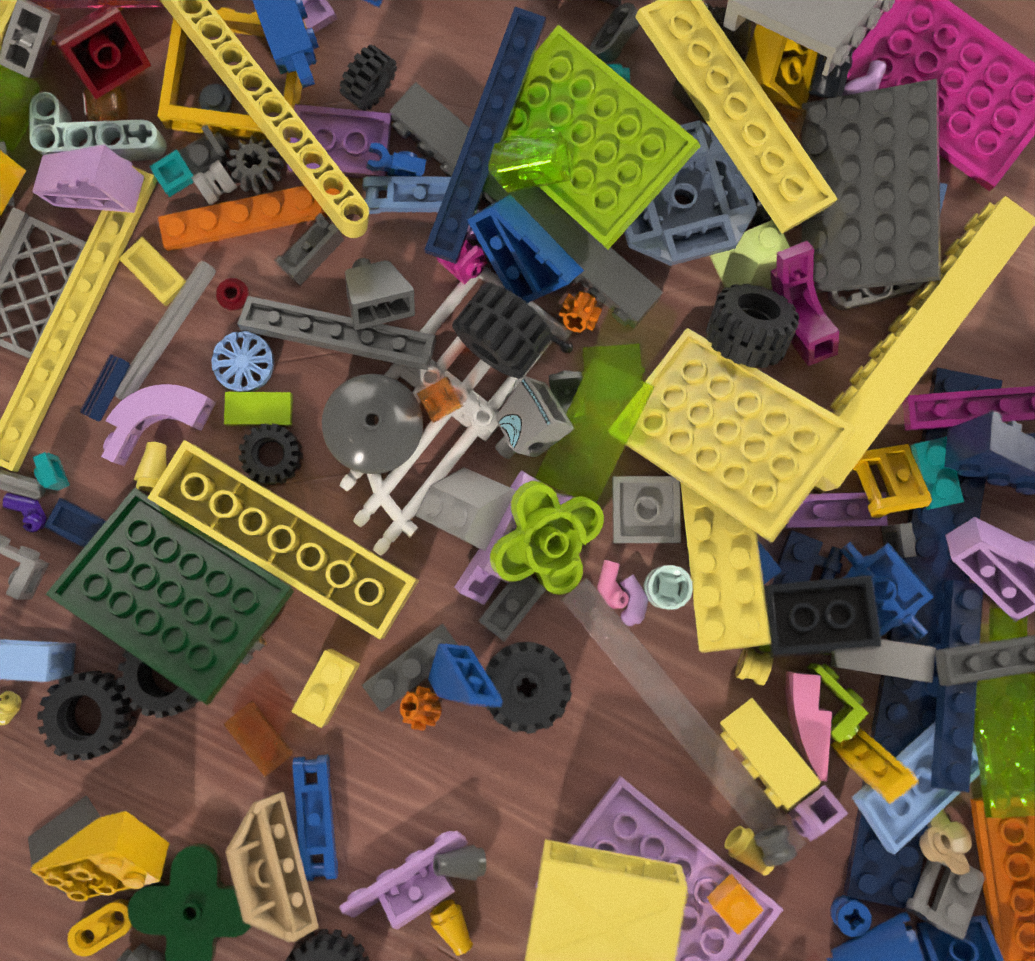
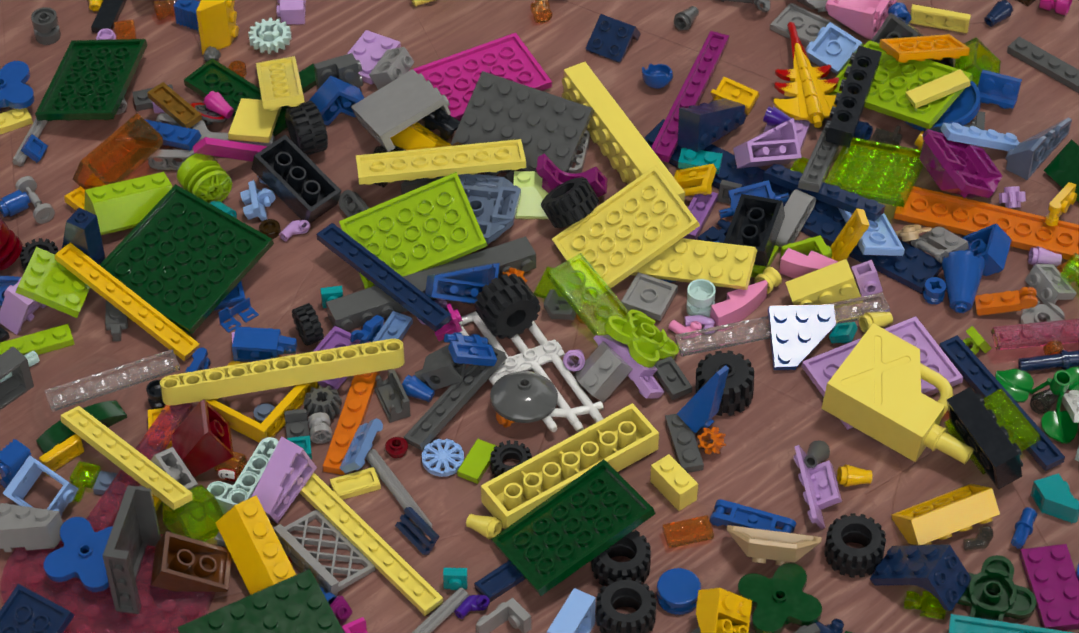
camera: 65 degrees left, 35 degrees down
lavender arch [101,384,216,466] -> none
clear orange tile [417,377,464,423] -> none
clear neon green slope [488,129,571,193] -> none
light grey torso [495,376,574,459] -> none
light orange brick [707,873,764,935] -> none
dark grey wheel [754,825,797,867] -> none
lavender arm [843,60,887,96] -> none
none -> teal plate [320,285,343,309]
none -> medium blue plate [340,418,383,474]
none -> blue cone [402,375,435,402]
none -> blue plate [444,332,497,366]
none -> lavender cone [563,349,585,372]
none -> blue head [656,568,701,615]
none -> bright pink slope [710,280,768,332]
none -> plate [768,305,836,370]
none -> teal plate [829,322,858,344]

